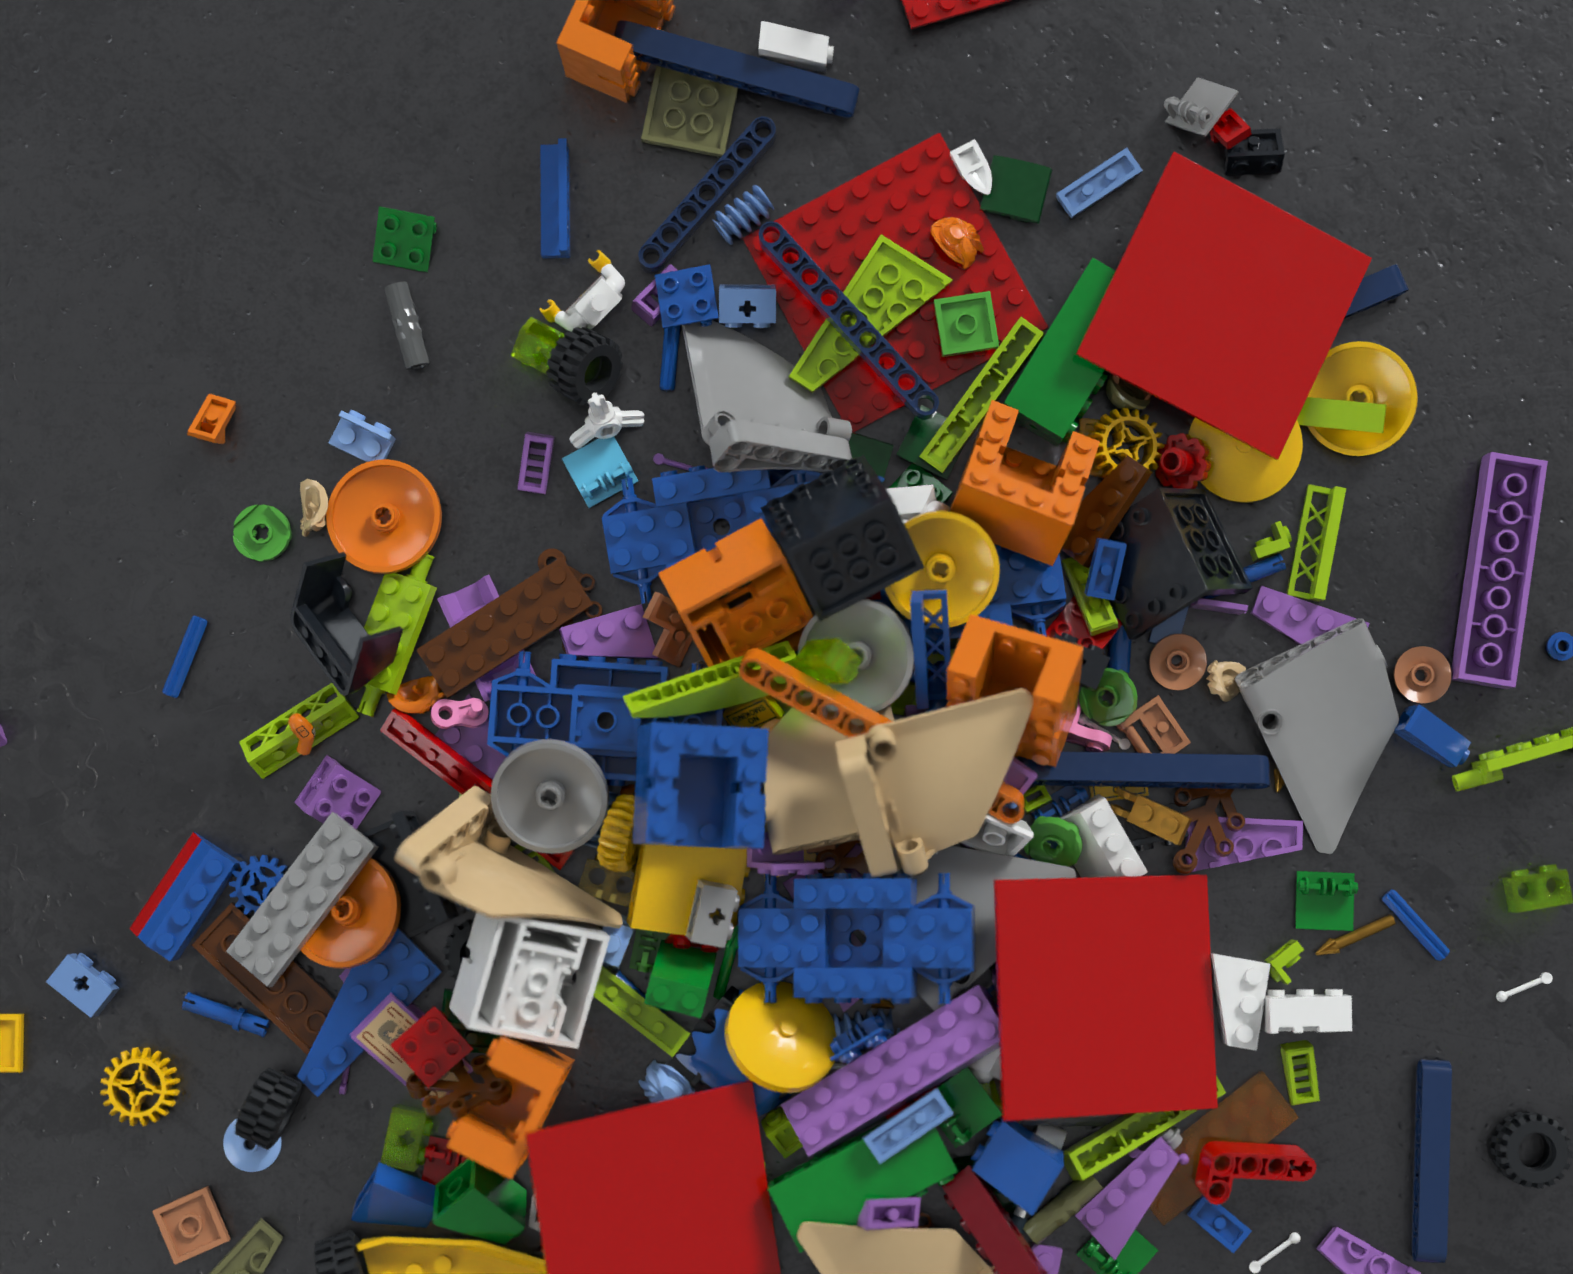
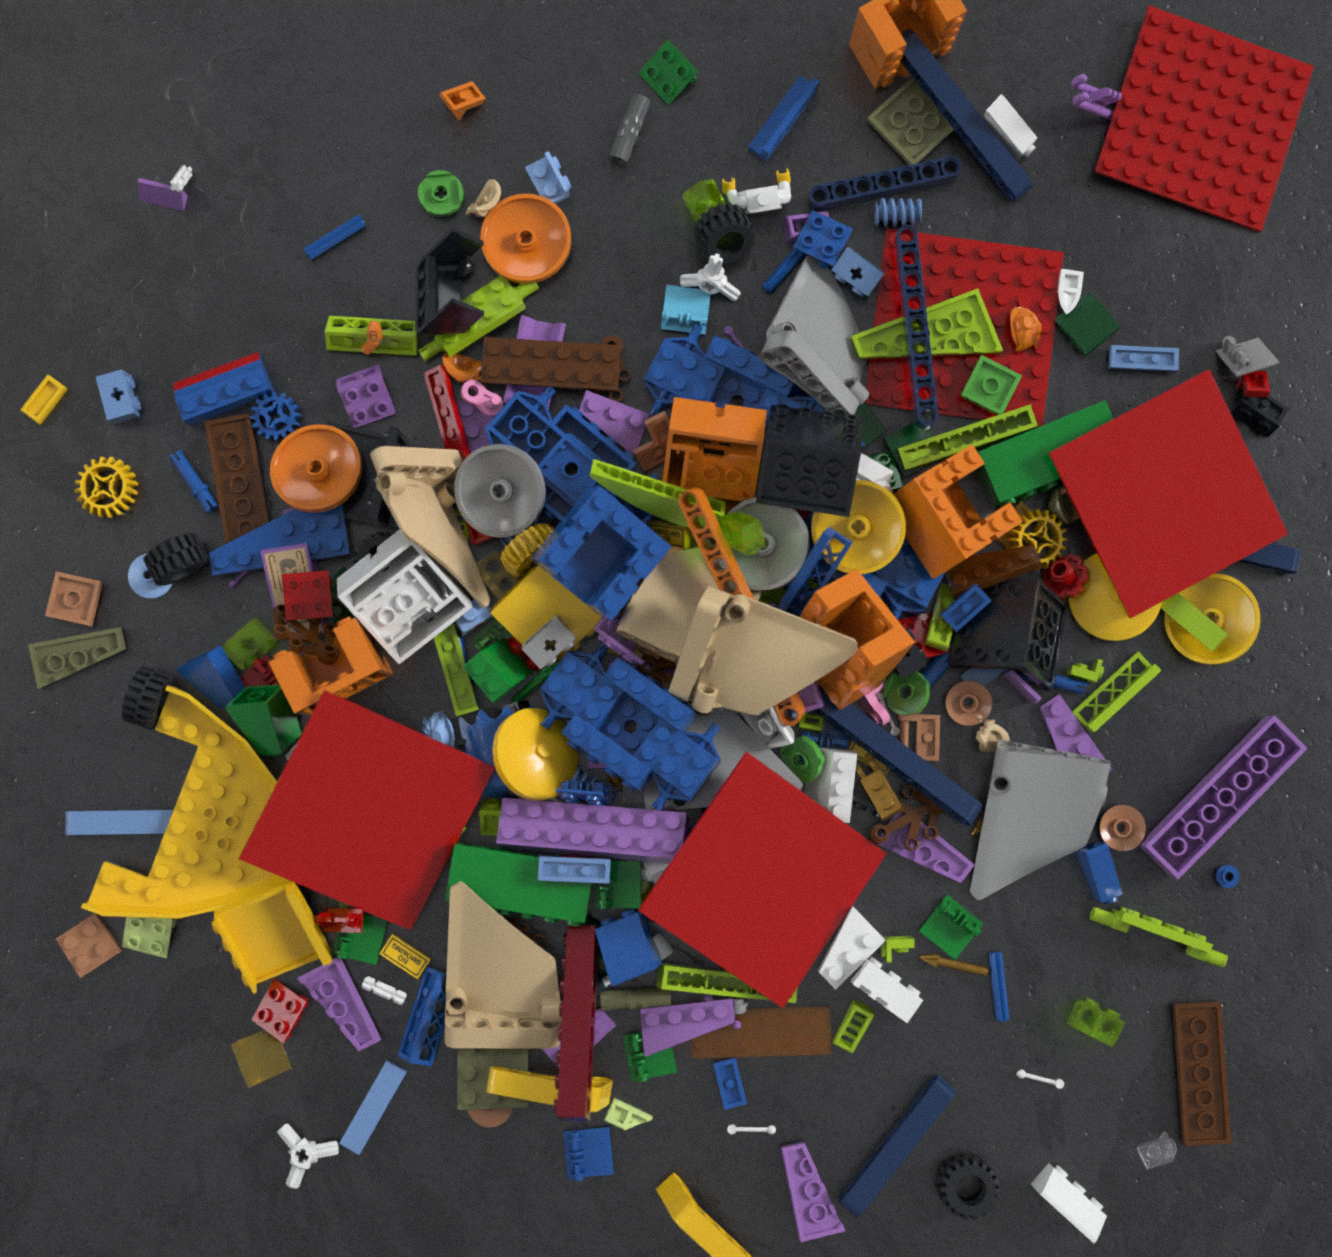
camera: 30 degrees right, 0 degrees up
light grey plate [226,812,379,987] -> none
medium lavender slope [517,432,555,494] -> none
medium lavender slope [857,1197,921,1230] -> none
red beam [1195,1141,1316,1205] -> none

